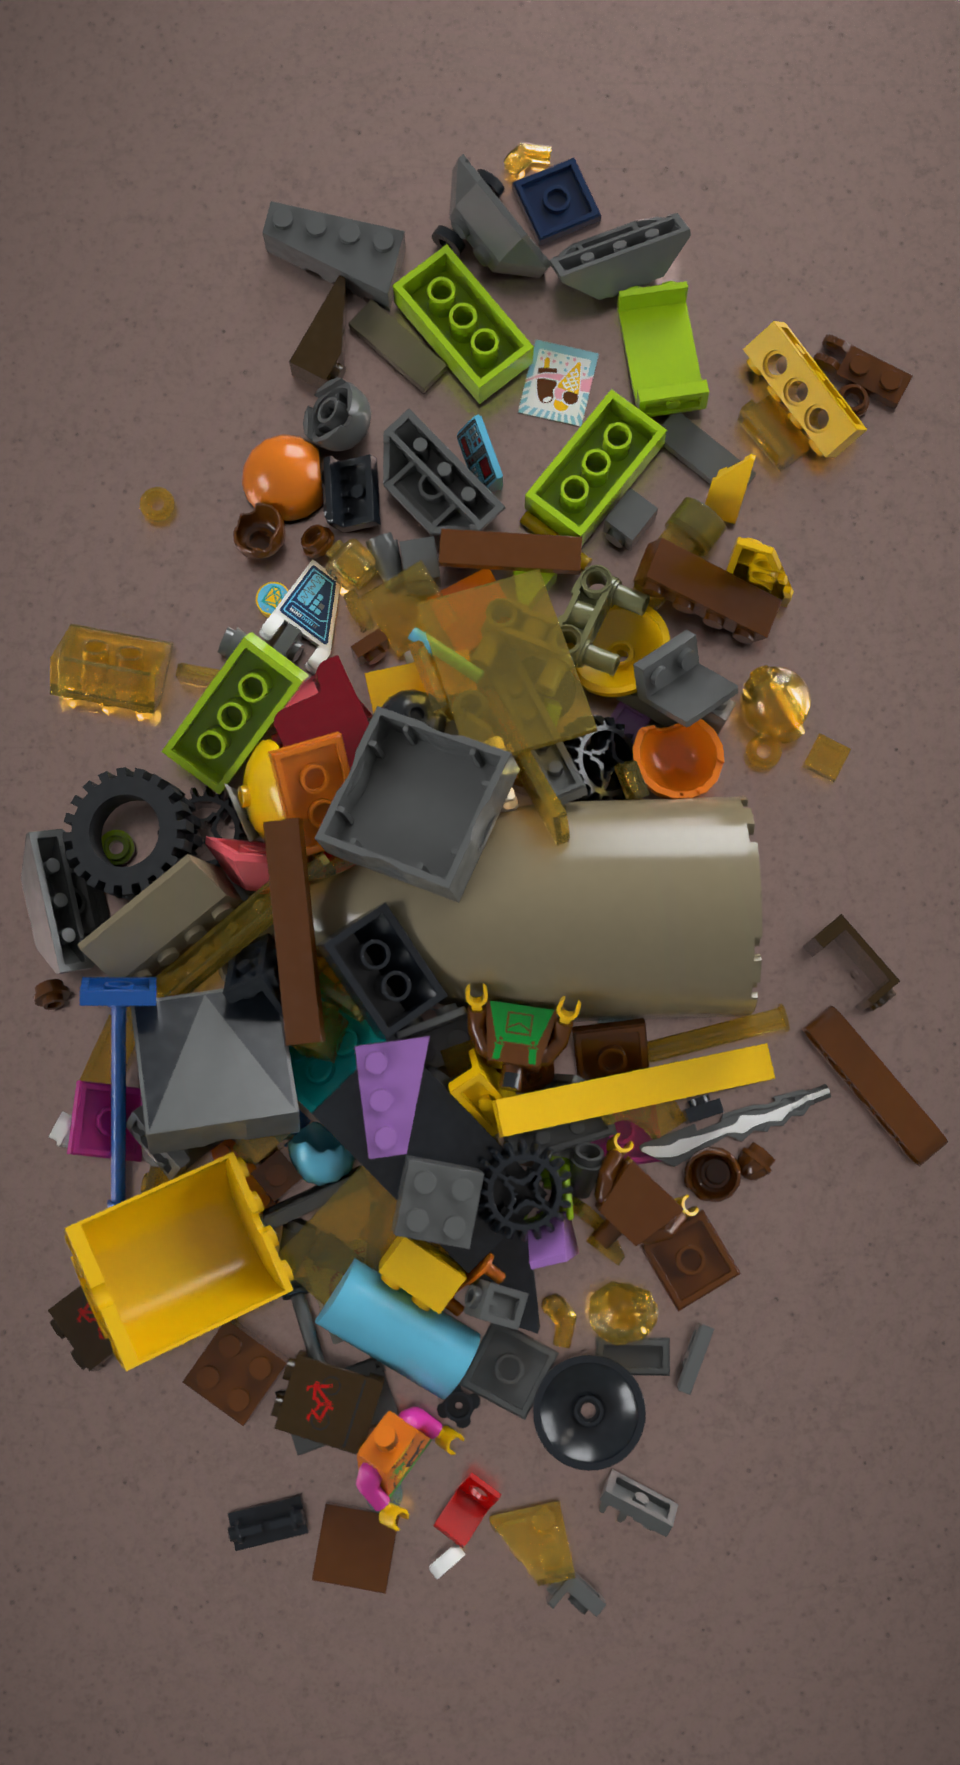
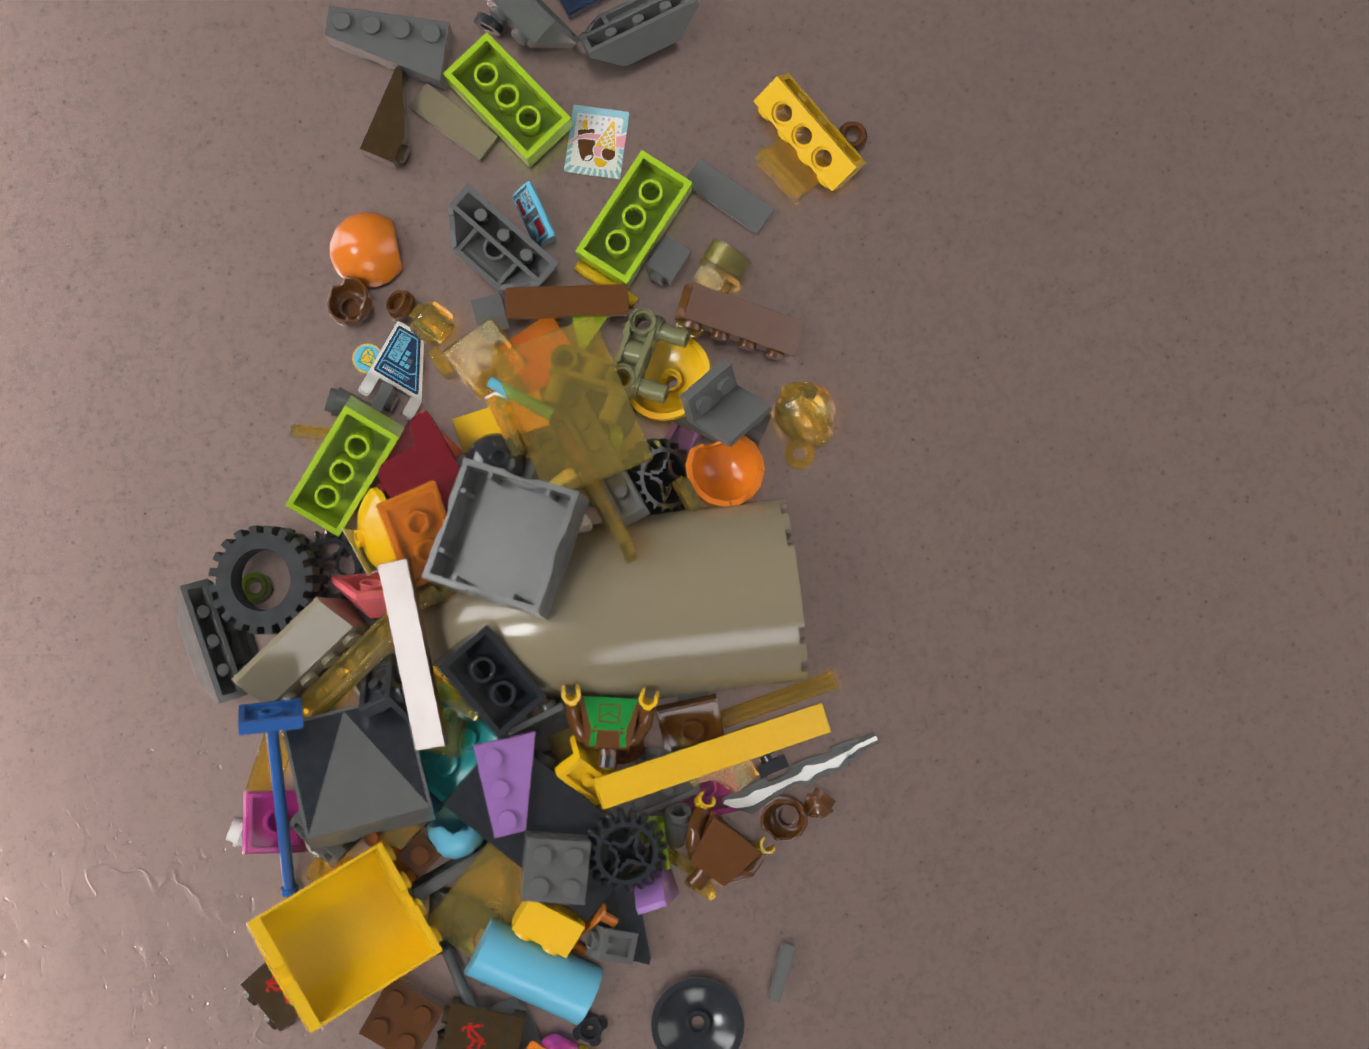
camera: 10 degrees left, 5 degrees up
reddish brown plate [33,979,70,1010] -> none
clear yellow slope [50,624,173,714] -> none
clear yellow plate [140,487,175,522] -> none
dark grey cylinder [303,378,372,451] -> none
black bracket [322,454,381,533] -> none
reddish brown plate [350,627,389,667] -> none
dark grey cone [365,532,405,588] -> none
dark grey tile [459,1323,559,1420] -> none
clear yellow arm [541,1294,577,1349] -> none
clear yellow hair [589,1281,659,1346] -> none
dark grey tile [595,1336,670,1376] -> none
lime panel [617,281,709,417] -> none
reddish brown tile [640,1209,741,1312] -> none
yellow slope [705,454,756,524] -> none
yellow wedge [726,537,794,608] -> none
clear yellow tile [802,733,851,782] -> none
dark brown panel [803,914,900,1011] -> none
reddish brown beam [803,1005,948,1166] -> none
reddish brown hinge [813,334,913,409] -> none

